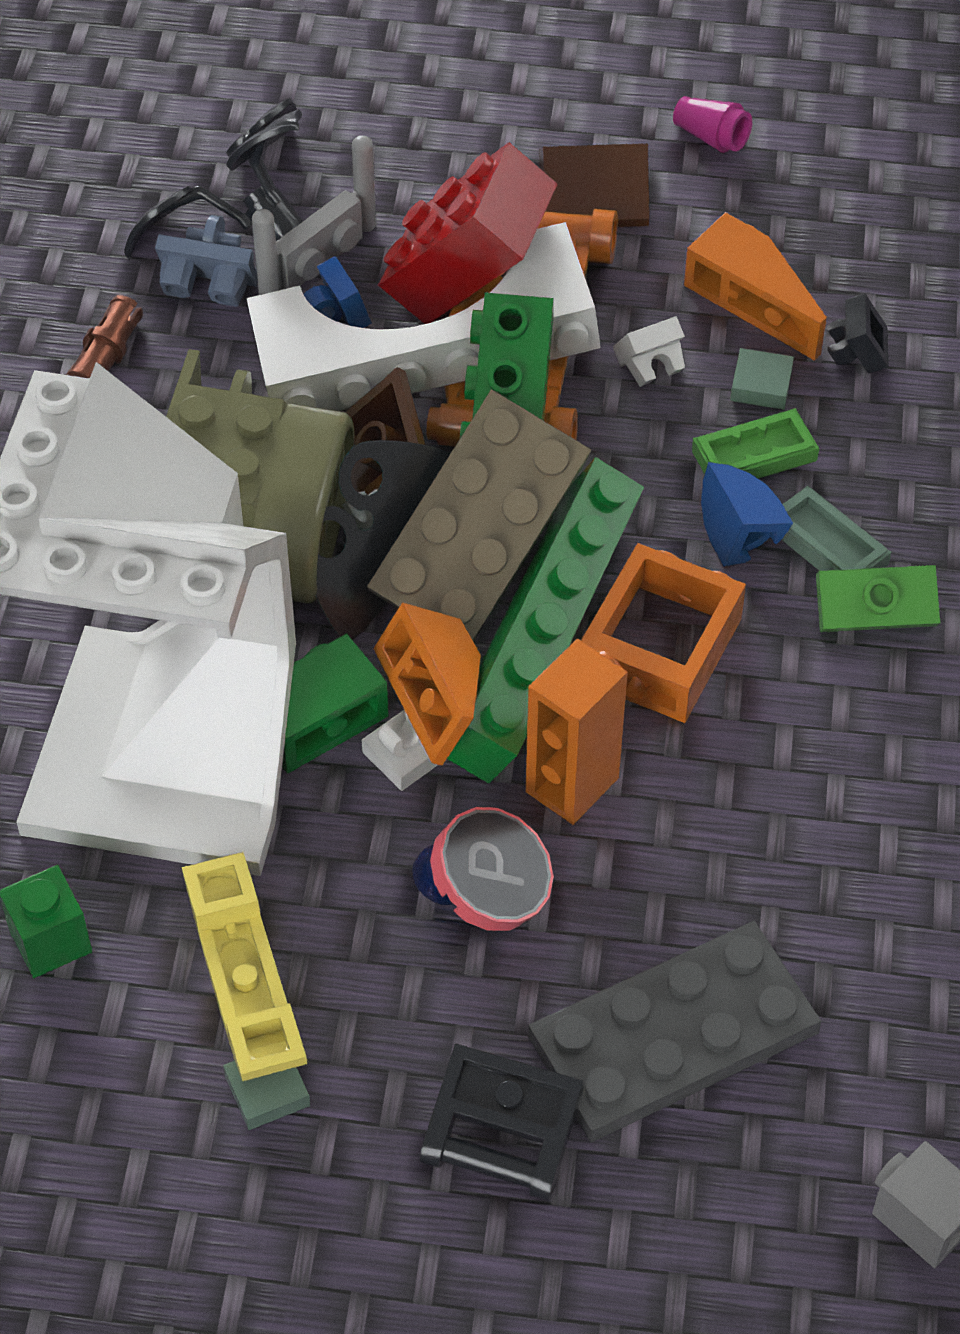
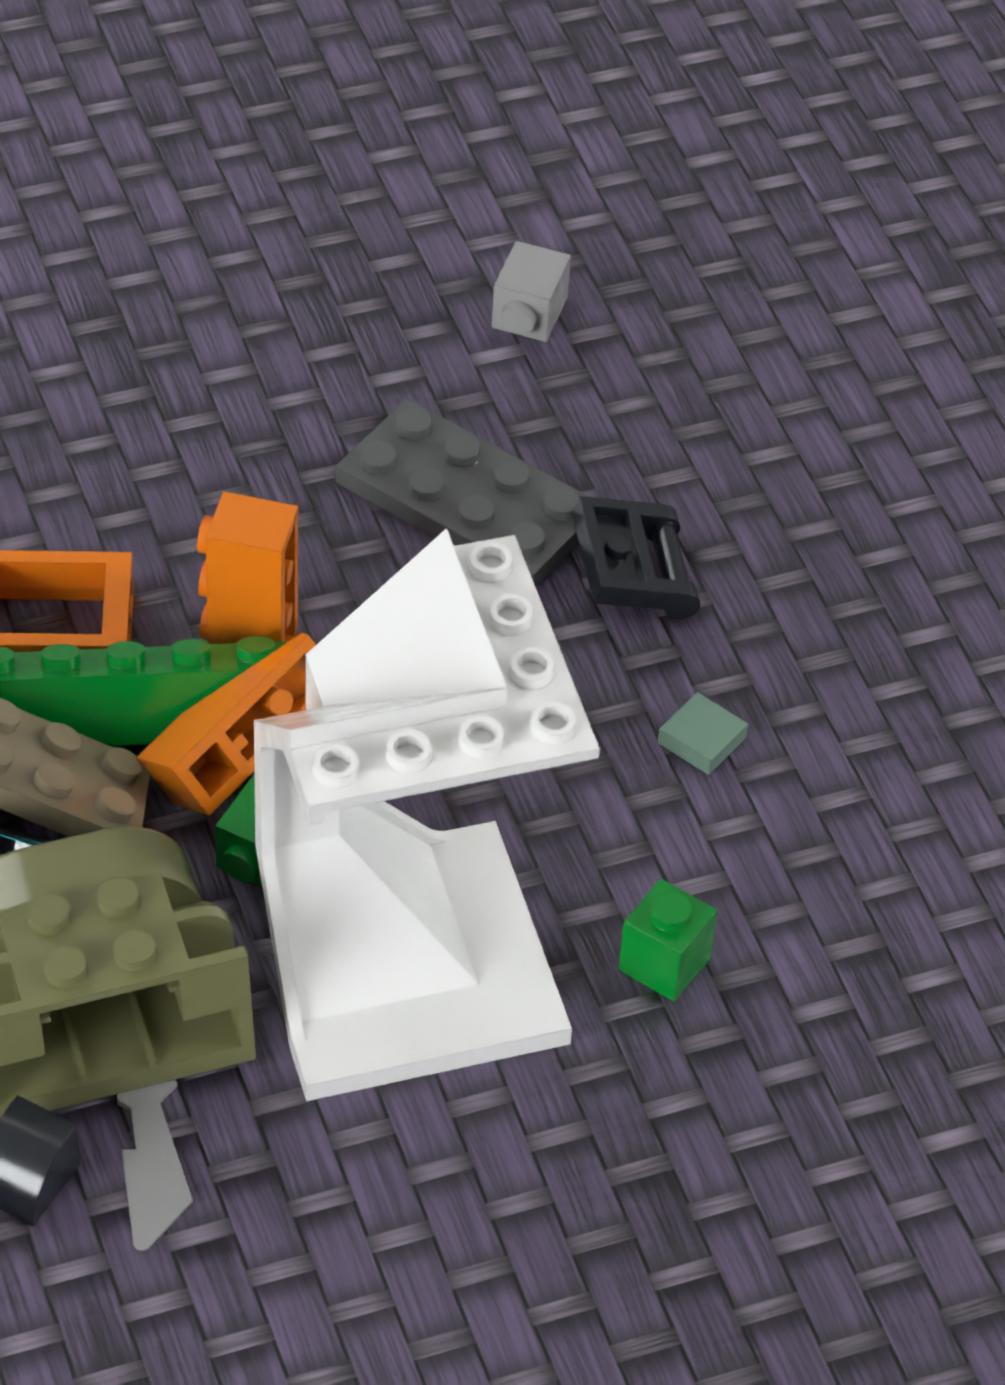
camera: 120 degrees left, 5 degrees down
light yellow slope [182,852,307,1082] -> none

